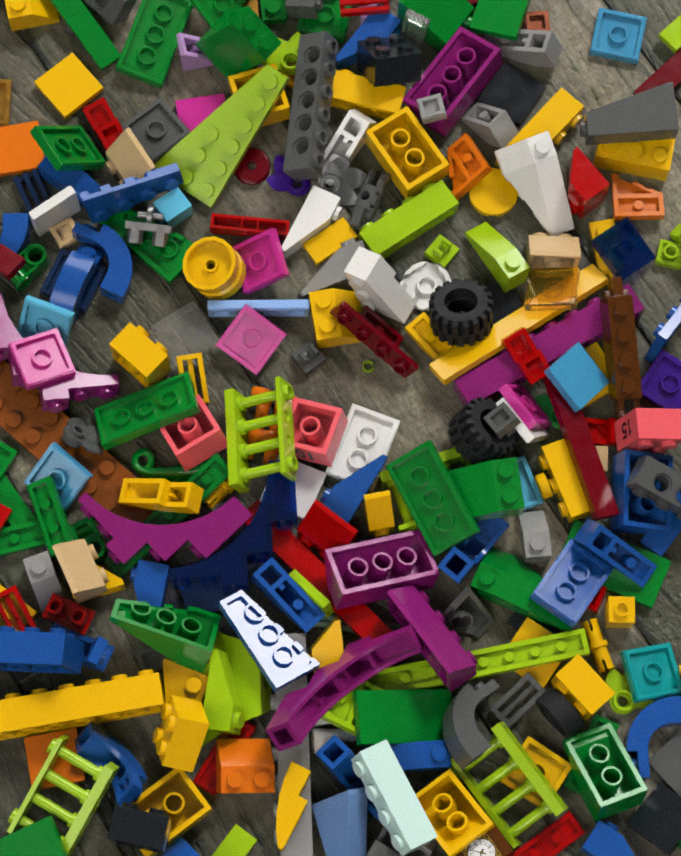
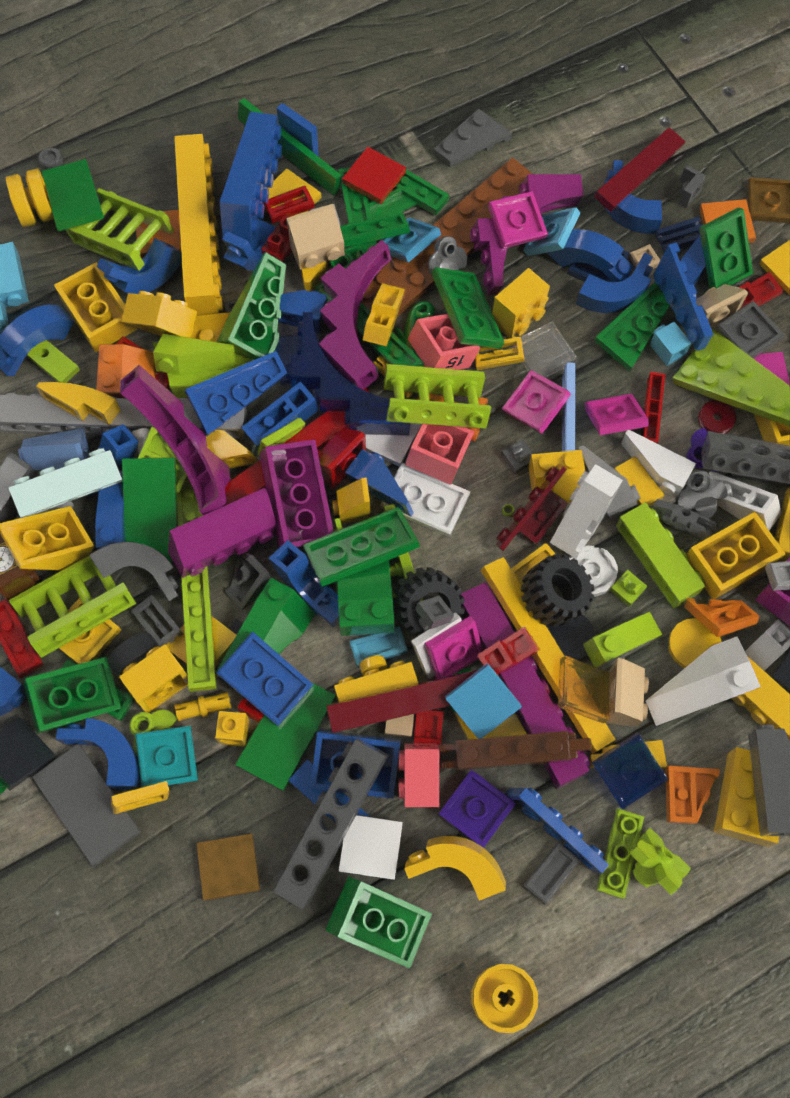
camera: 95 degrees right, 5 degrees down
green piece [11,243,50,291] -> none
white tile [29,186,81,237] -> none
black brick [107,802,172,854] -> none
flat silver hips [125,205,173,247] -> none
yellow wheel [183,236,246,300] -> none
light grey slope [518,510,552,564] -> none
red slope [566,147,610,219] -> none
blue slope [573,518,658,588] -> none

